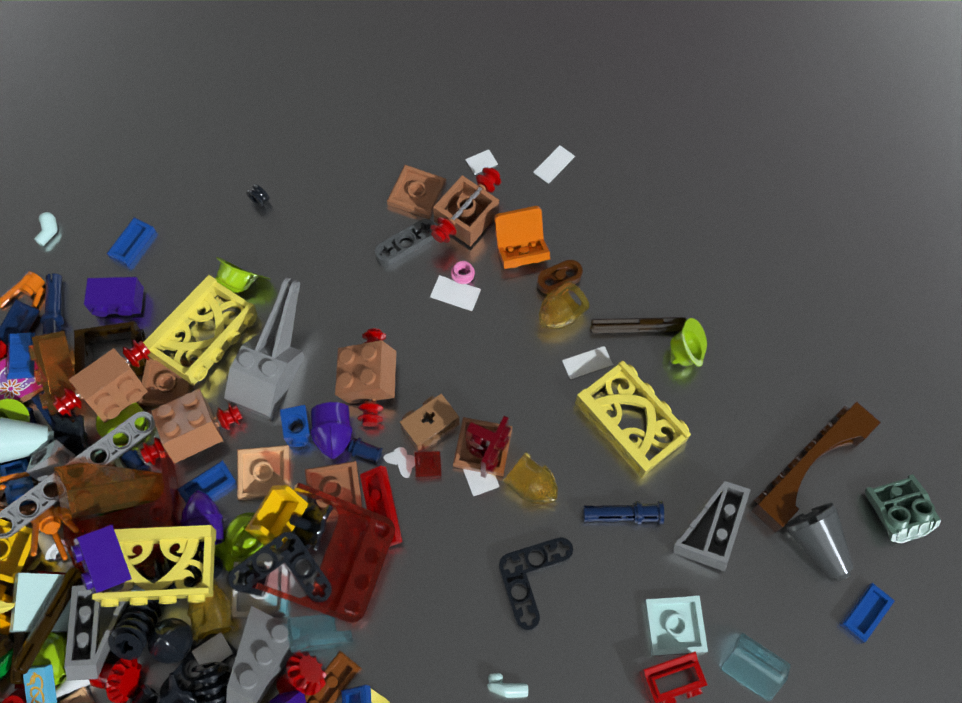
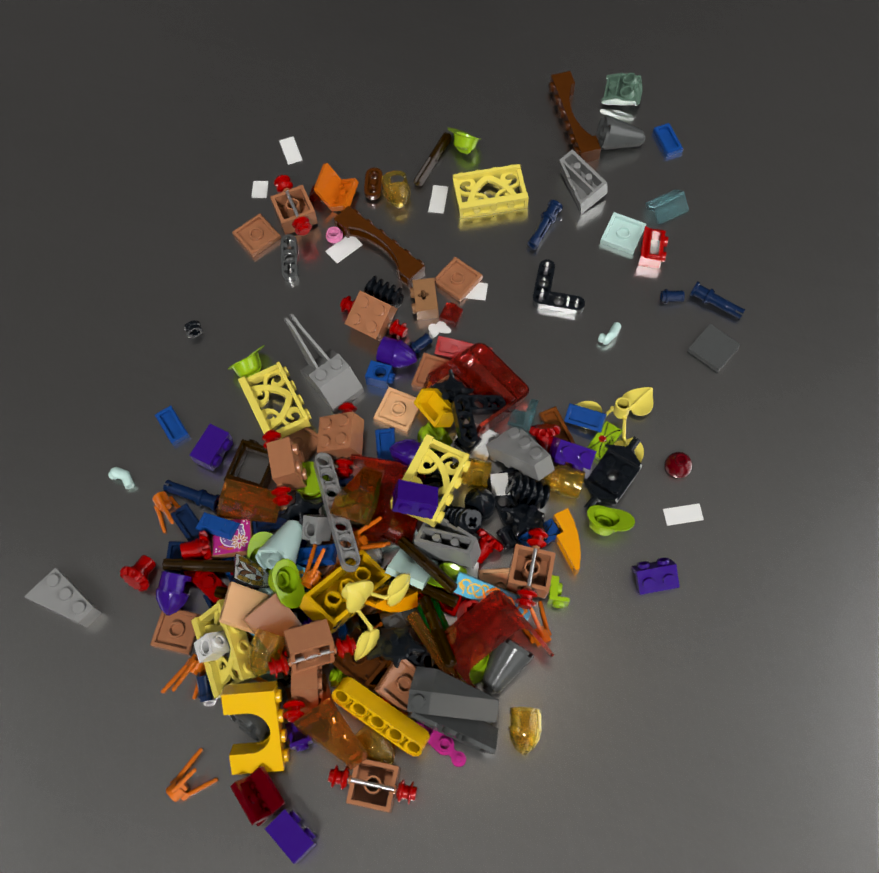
camera: 55 degrees left, 0 degrees up
dark red bracket [466,416,511,478] -> none
clear yellow helmet [503,451,558,504] -> none
none -> reddish brown arch [334,206,425,288]
none -> black piece [363,276,404,309]

